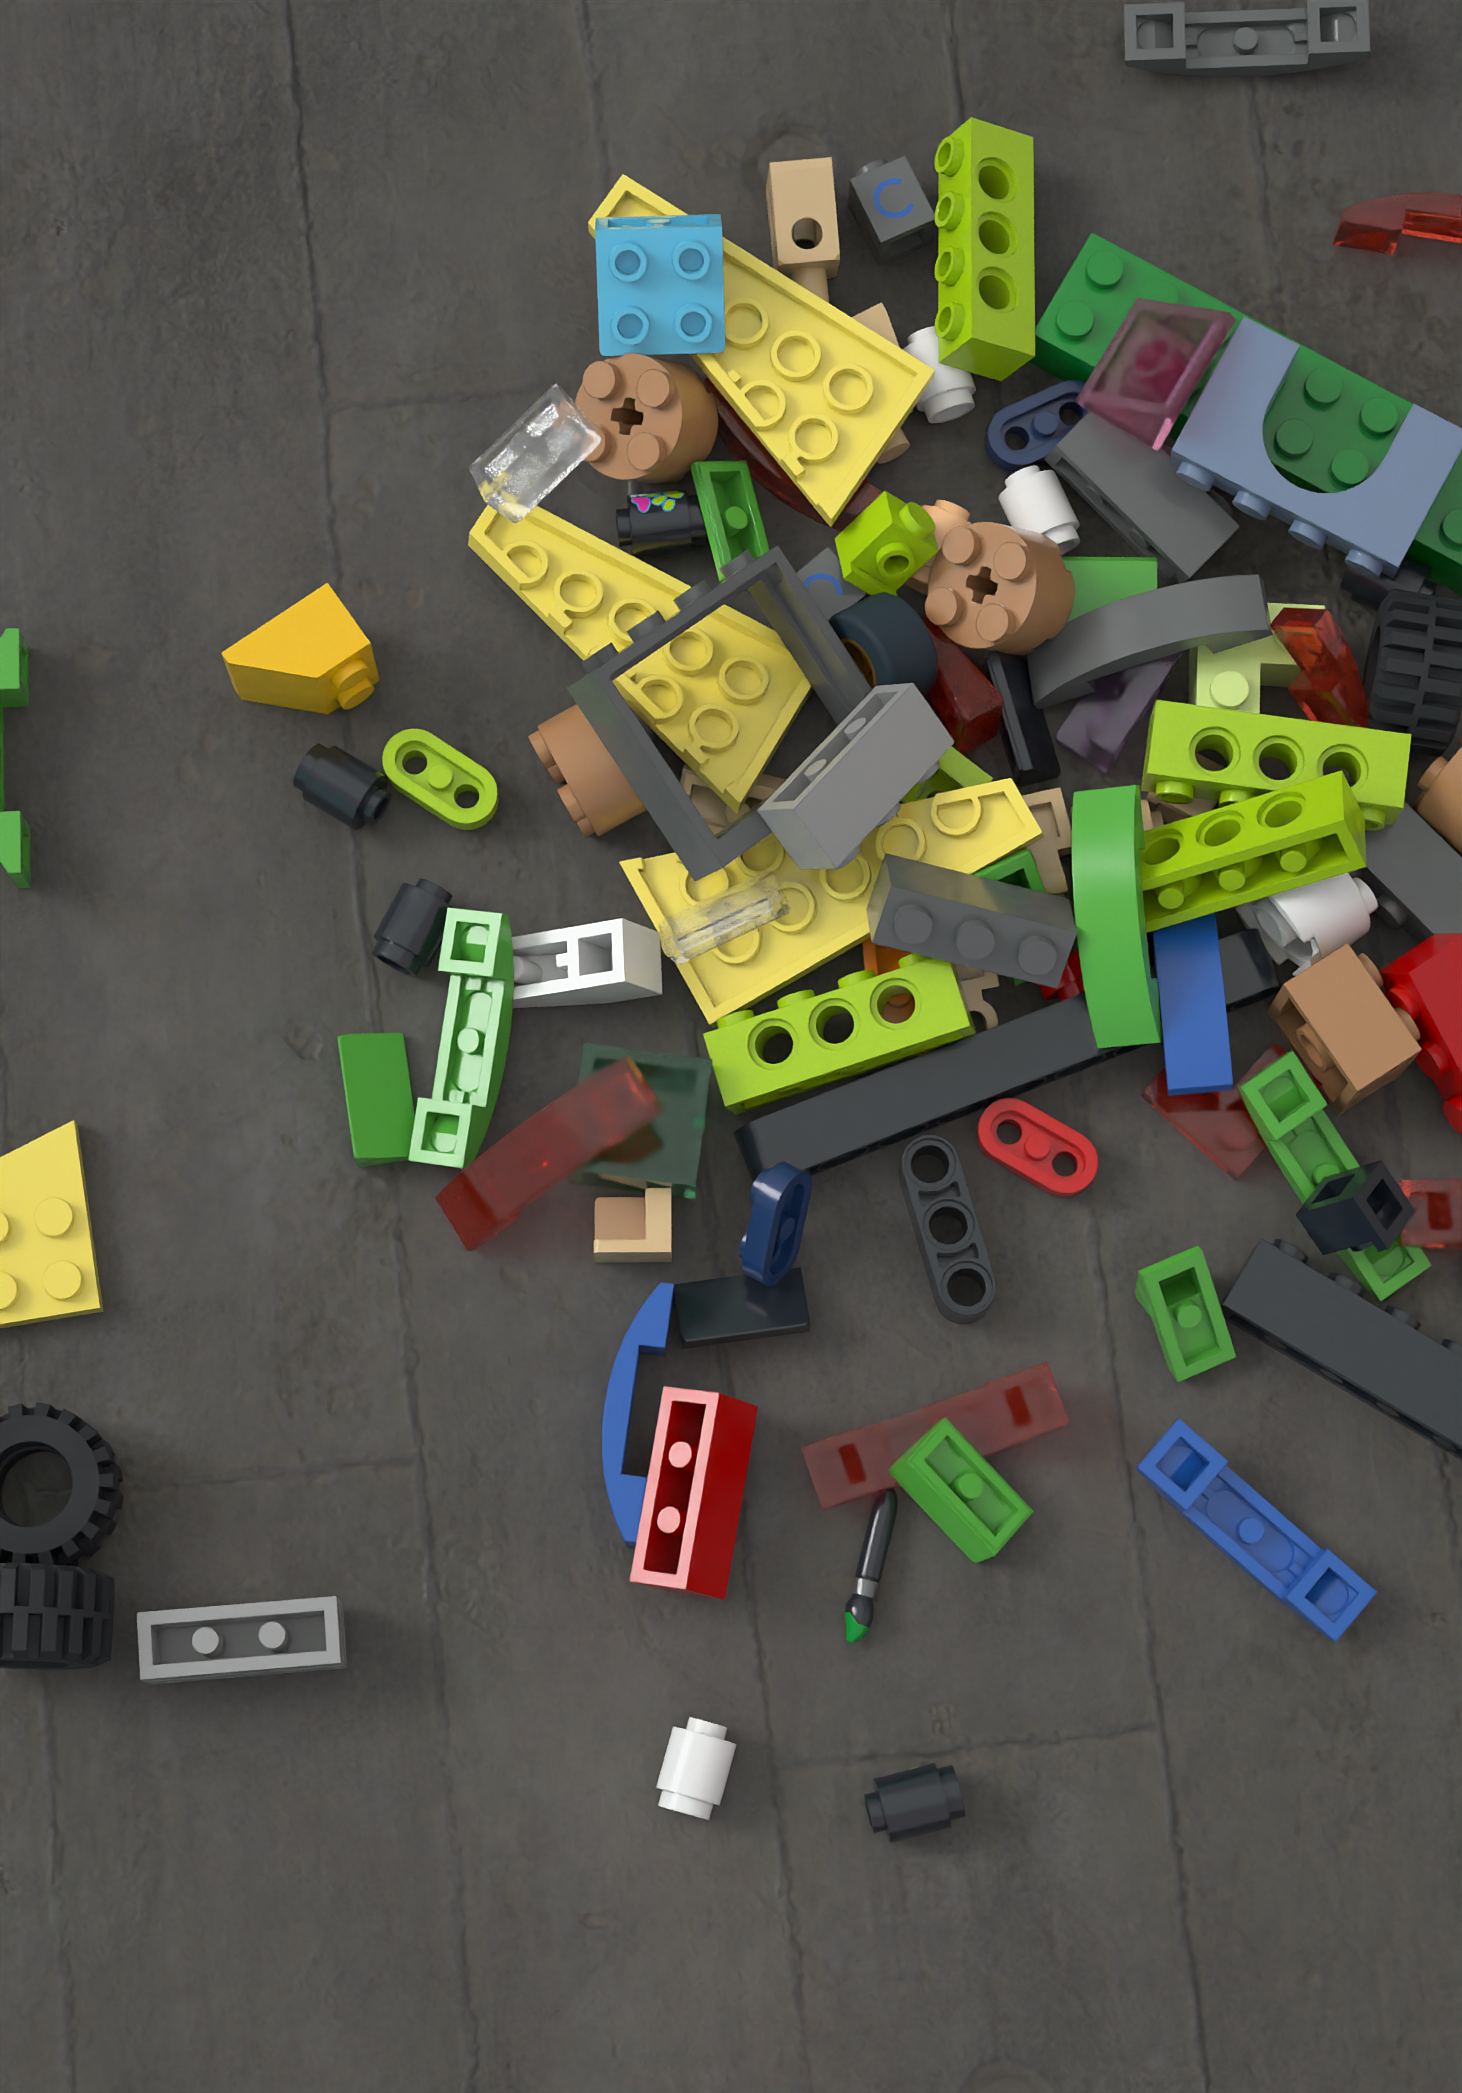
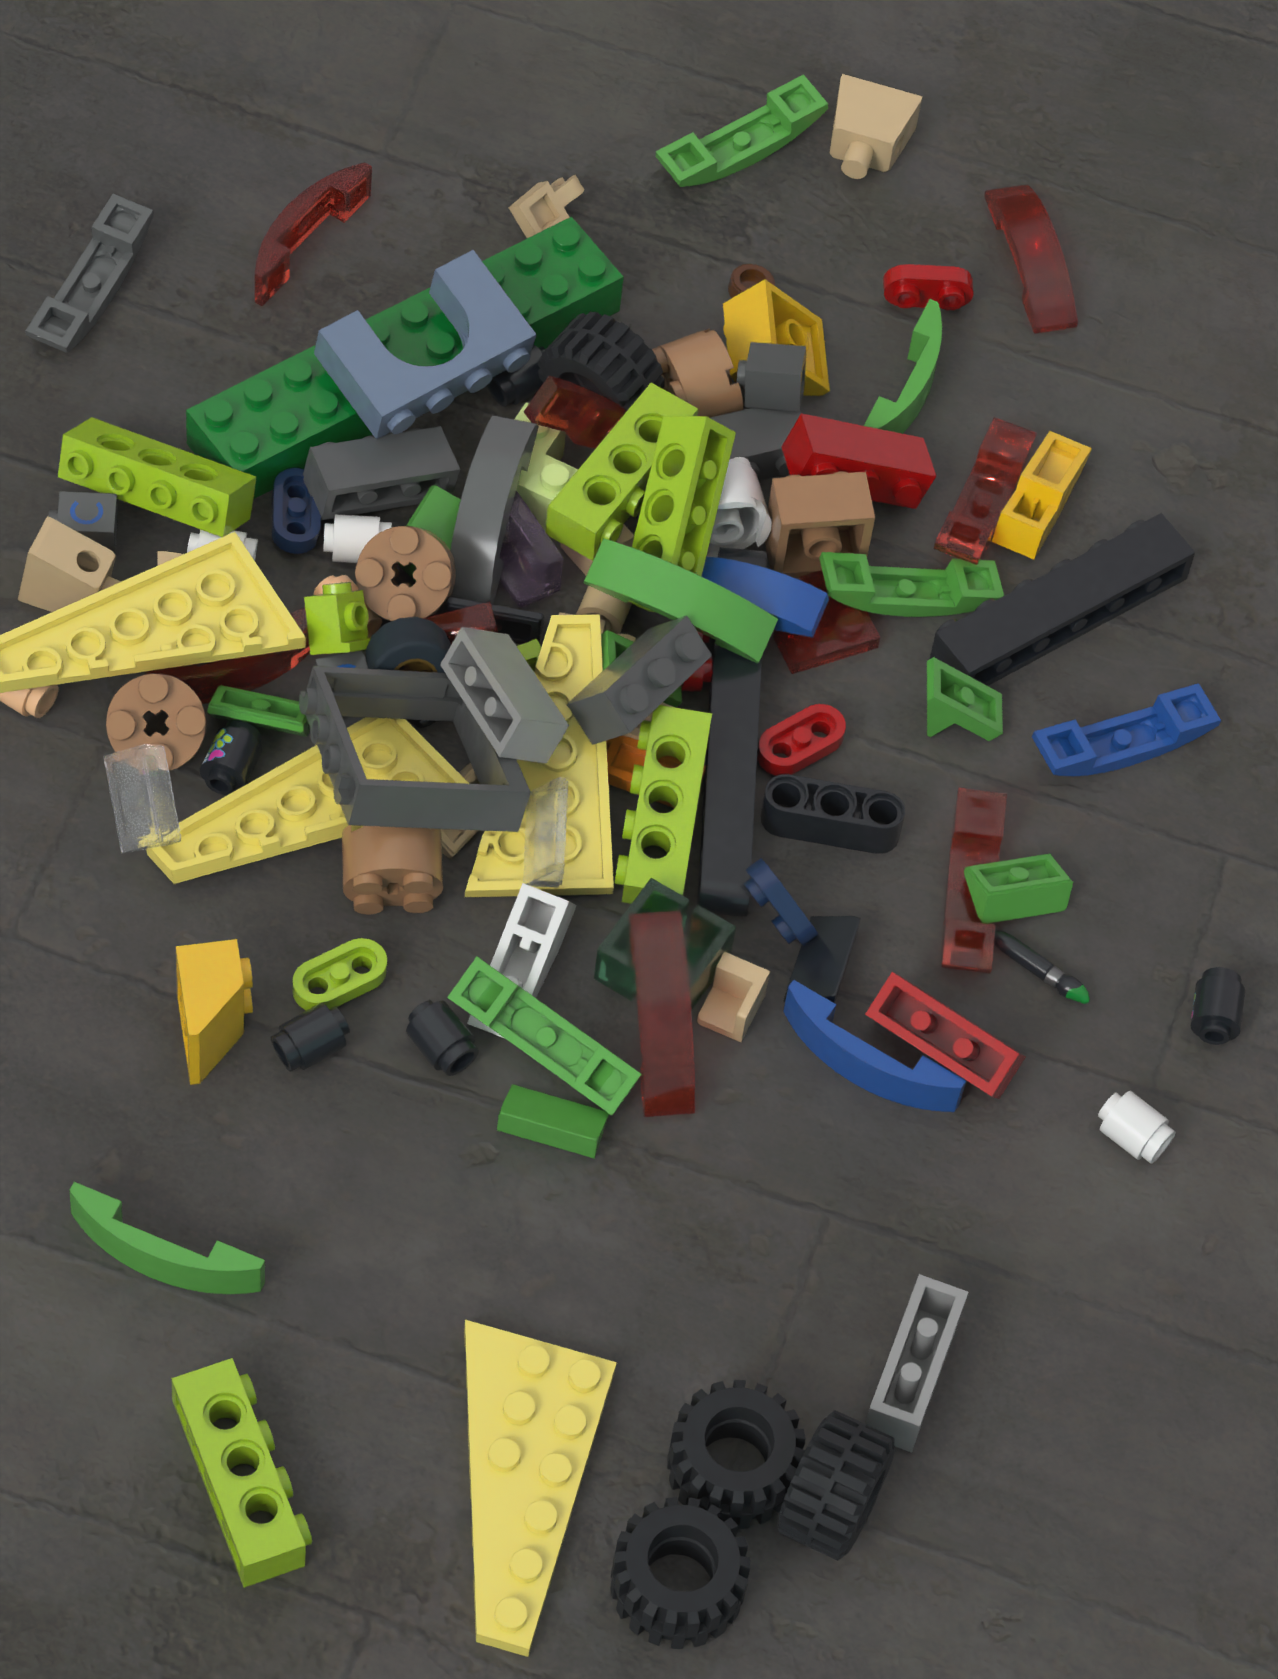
camera: 70 degrees left, 20 degrees down
medium azure bracket [595,214,725,356] -> none
clear pink slope [1076,298,1236,452] -> none
black brick [1296,1160,1416,1255] -> none

